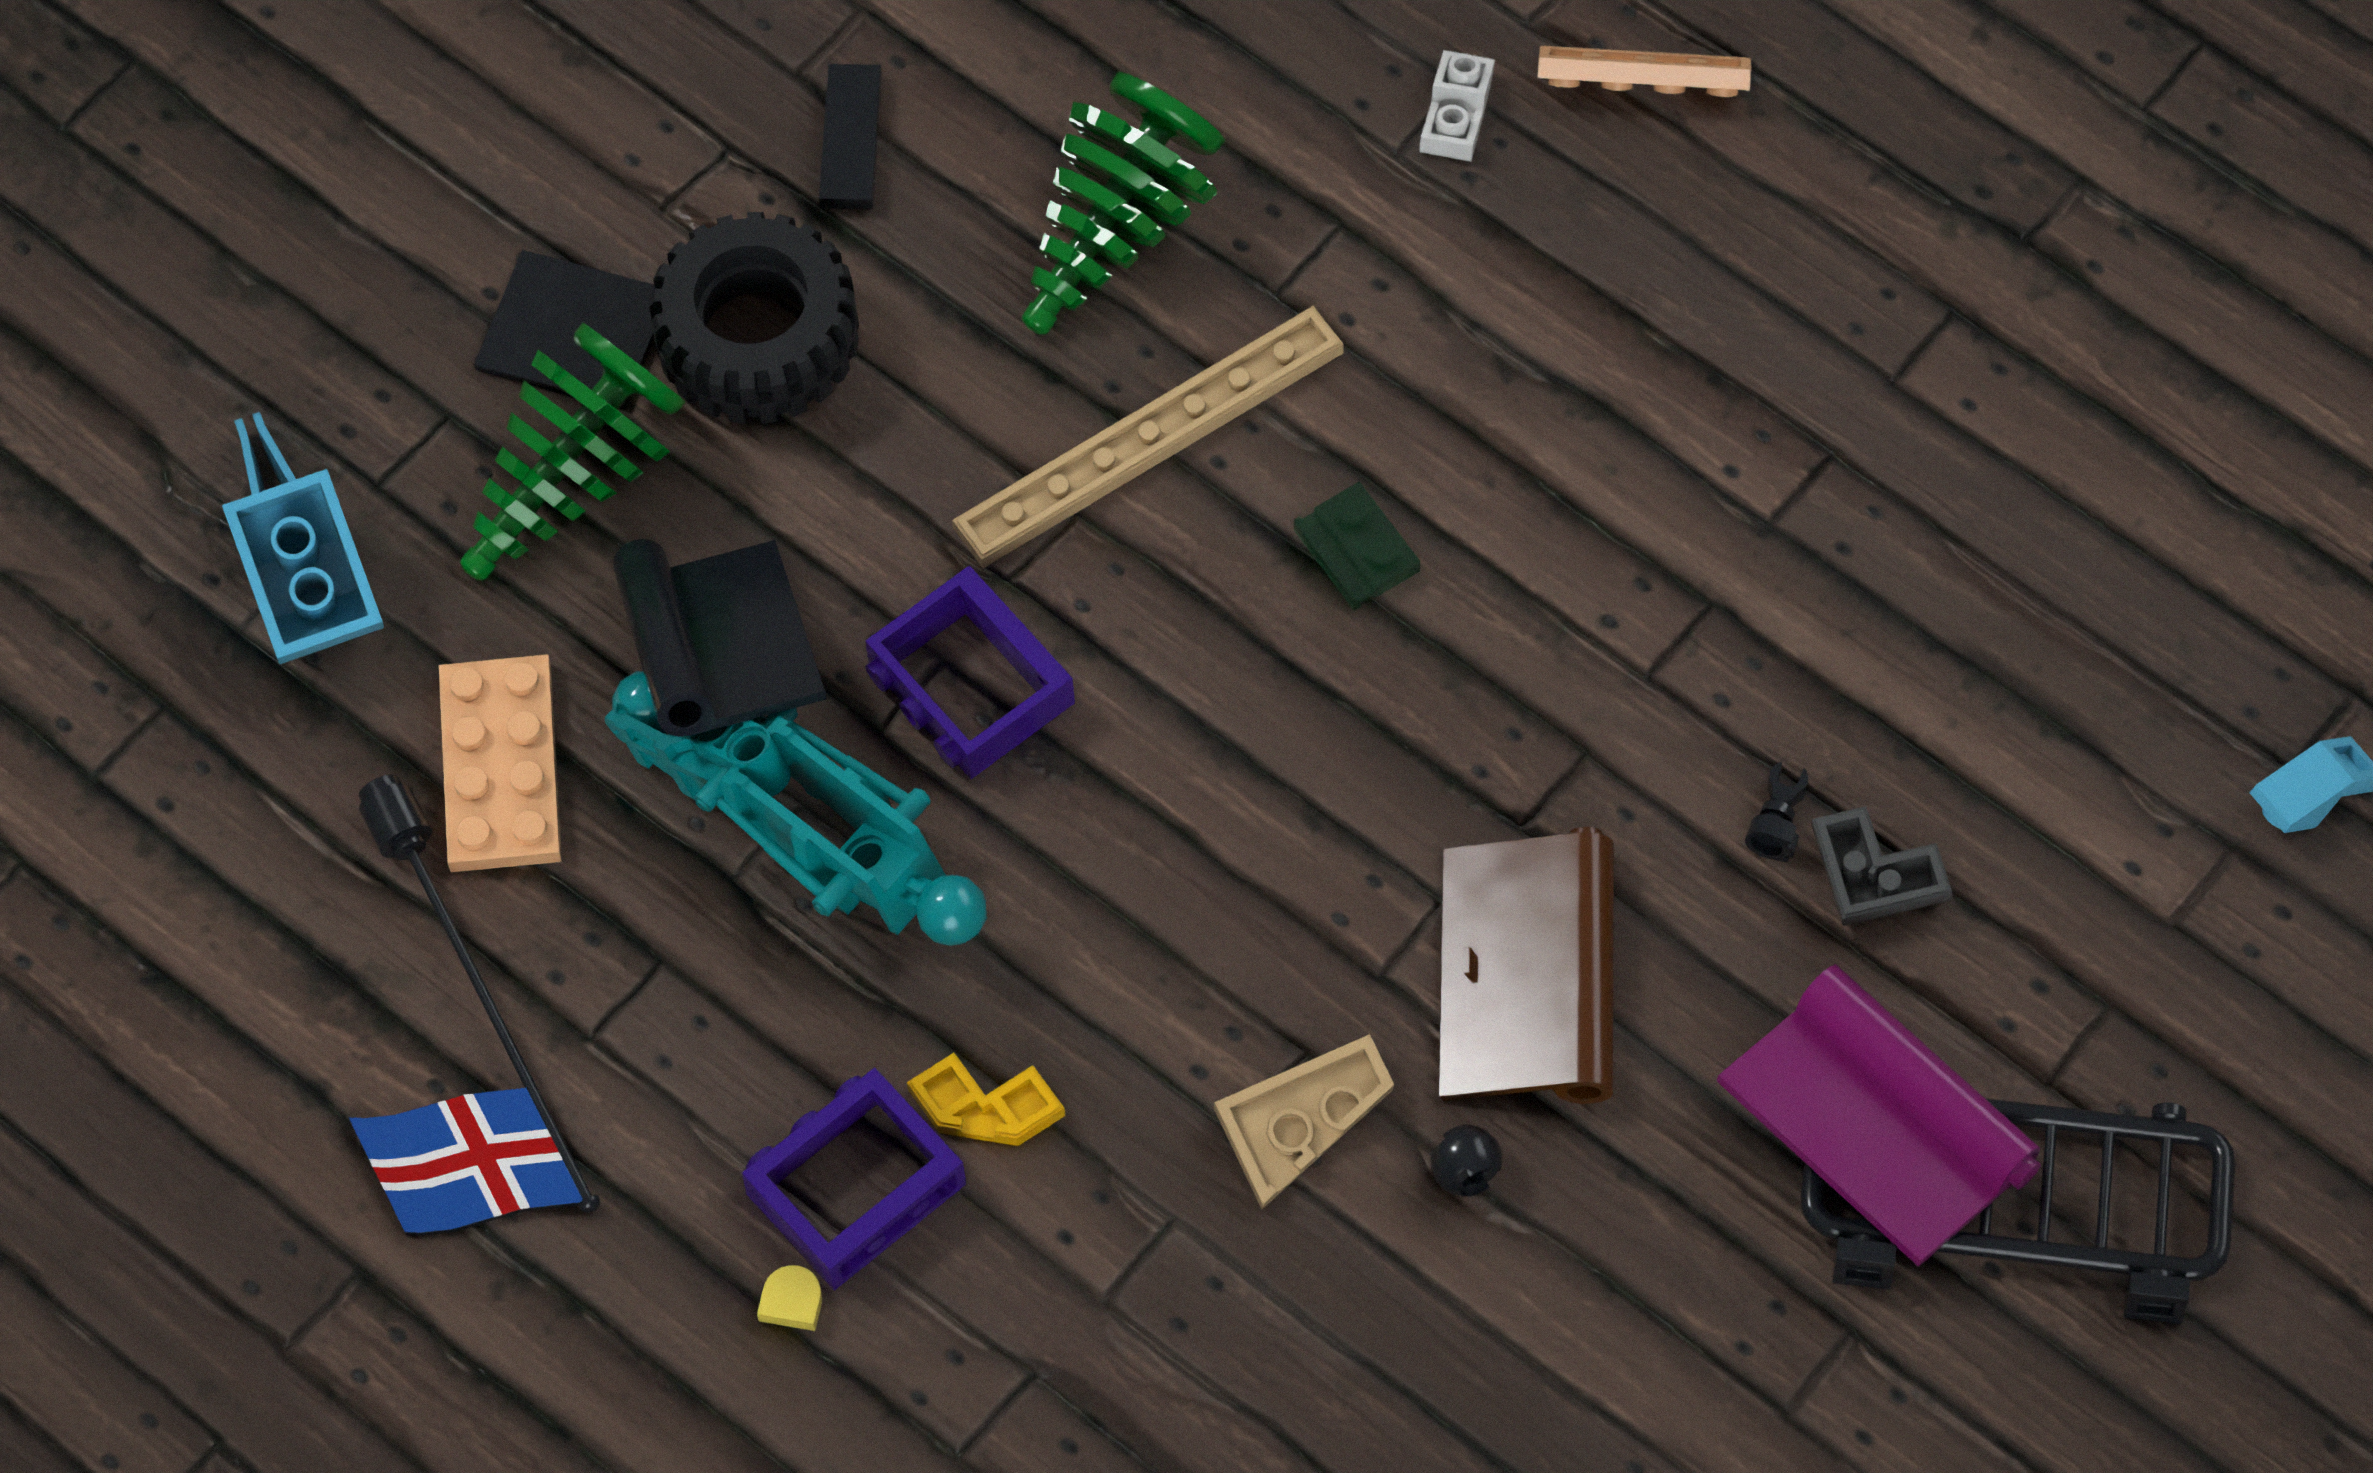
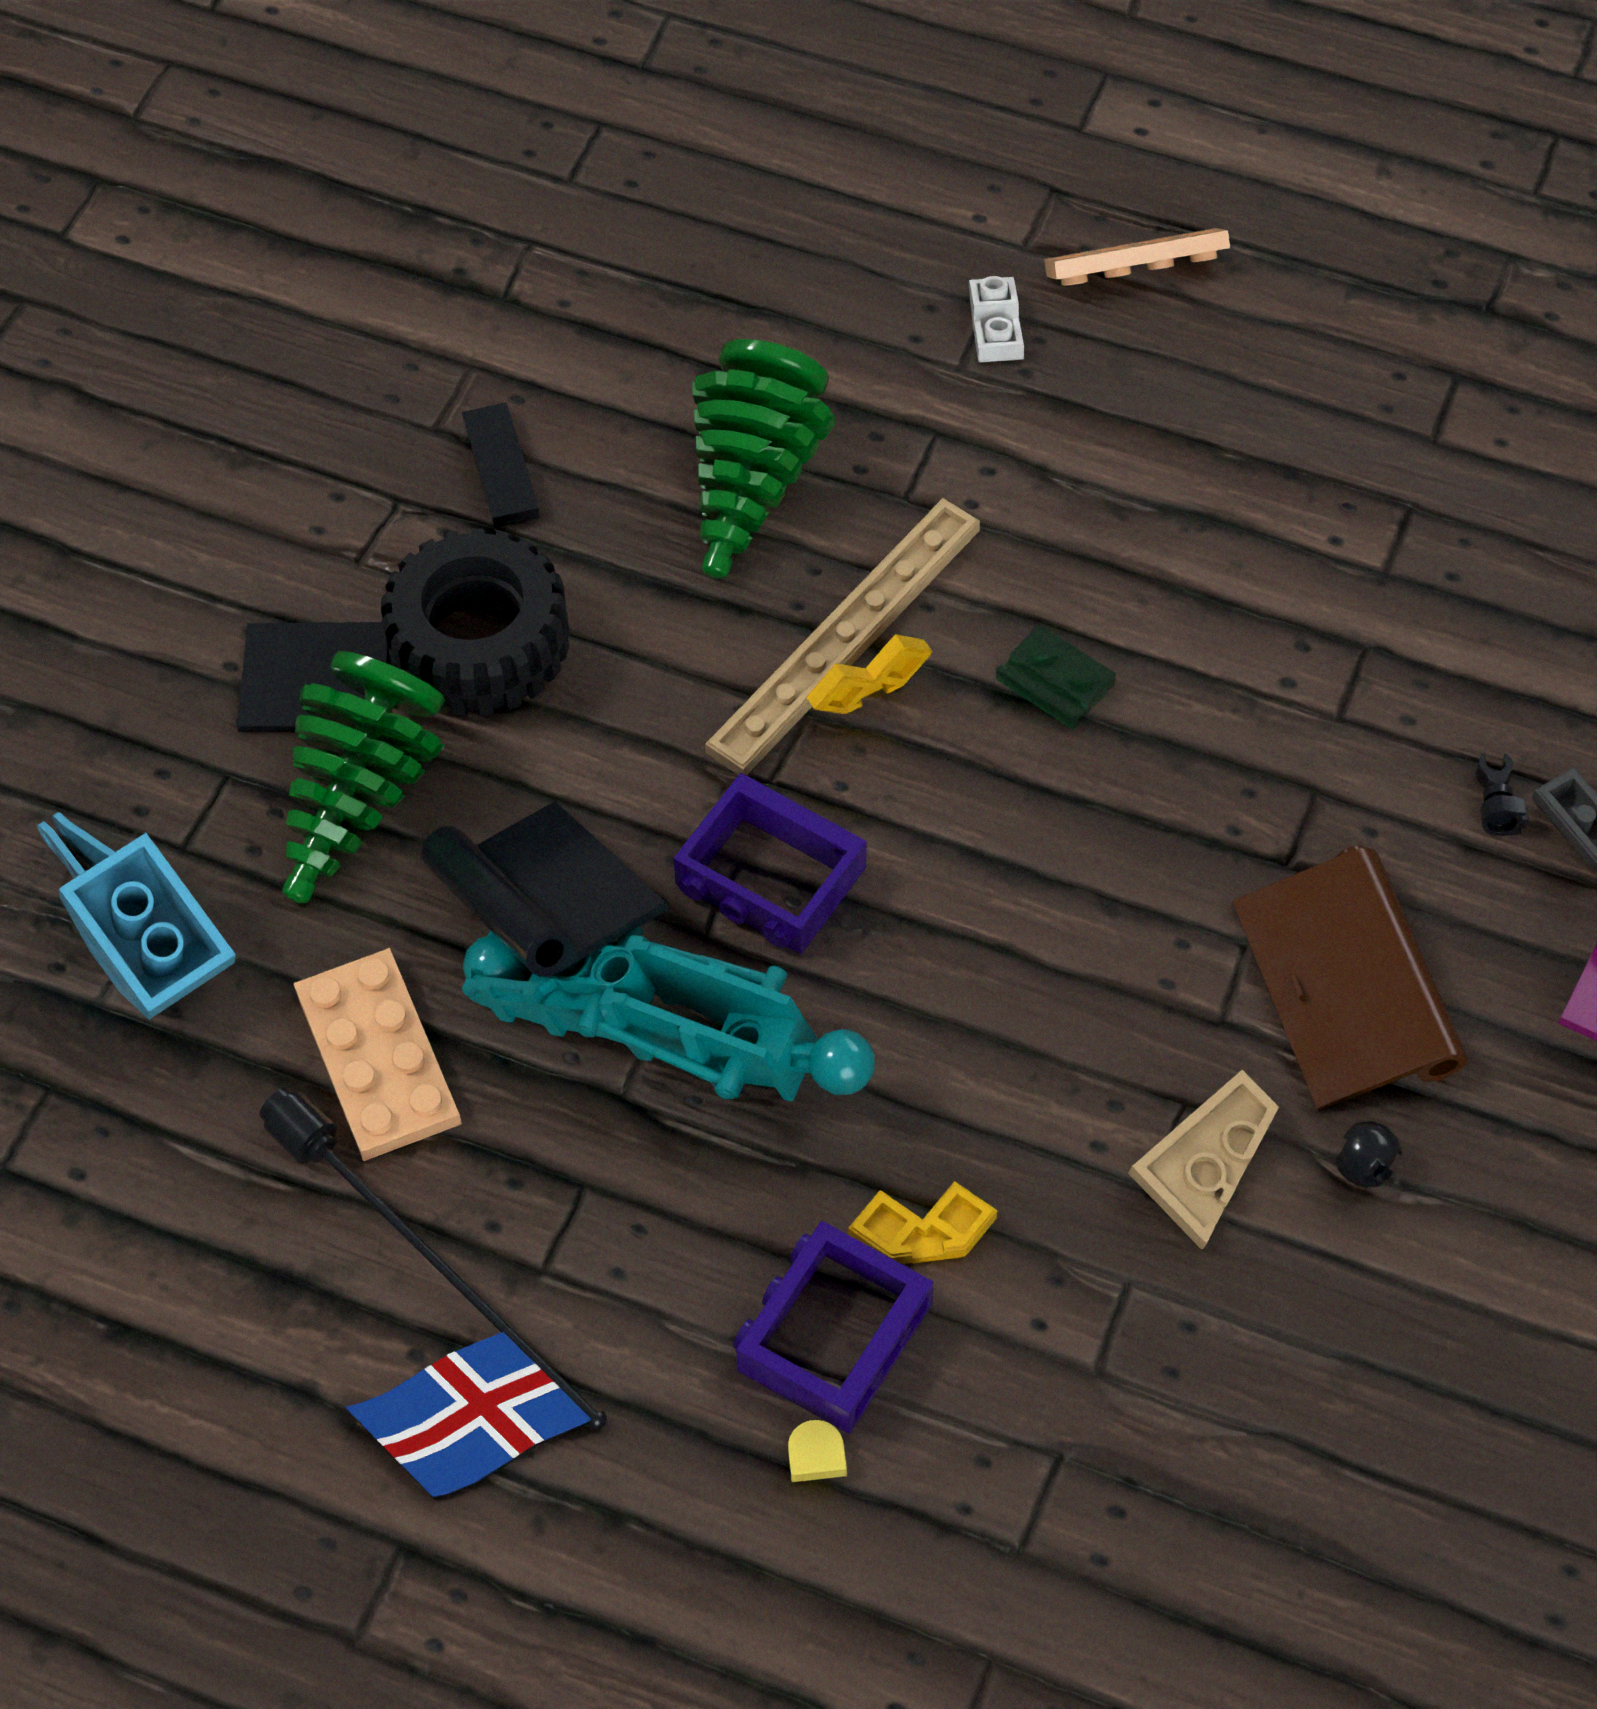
camera: 20 degrees left, 5 degrees down
none -> yellow tile [806,634,933,714]

